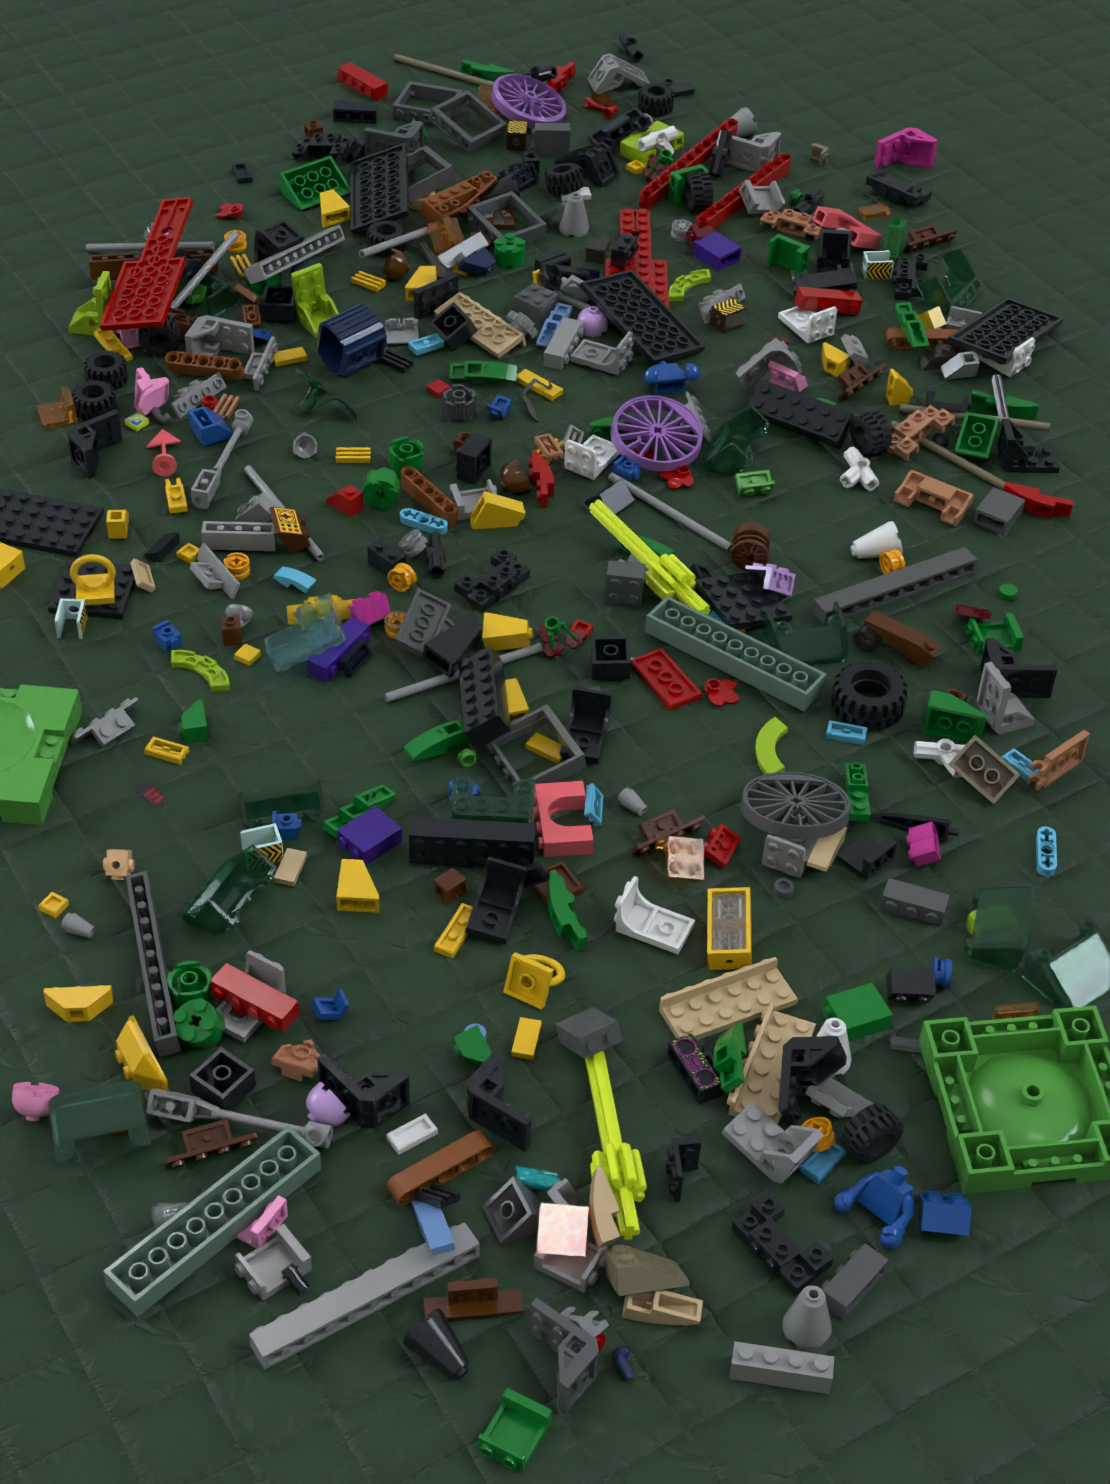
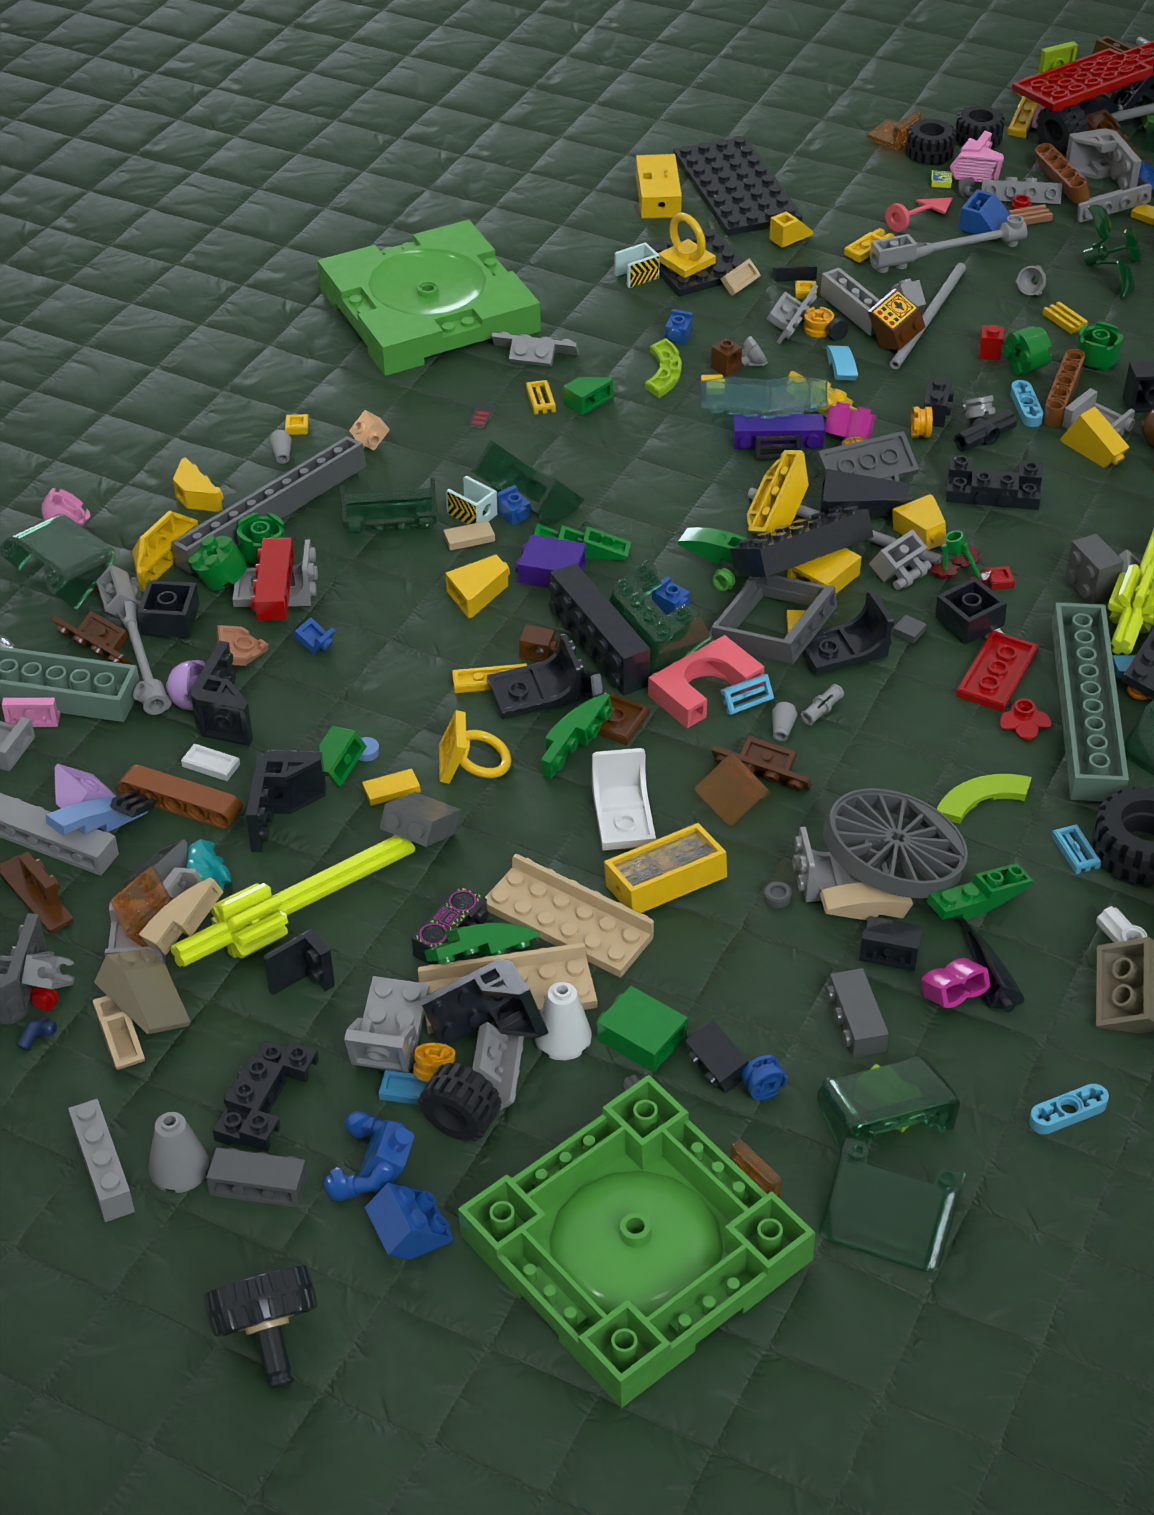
camera: 60 degrees right, 0 degrees up
black bracket [67,410,122,479] -> none
red bracket [697,823,741,868] -> none
none -> lavender slope [54,764,116,808]
none -> black wheel [204,1265,317,1389]
none -> yellow wedge [747,450,809,533]
none -> light grey pin [800,684,844,725]
none -> black tile [827,318,849,341]
none -> light grey brick [869,529,932,590]

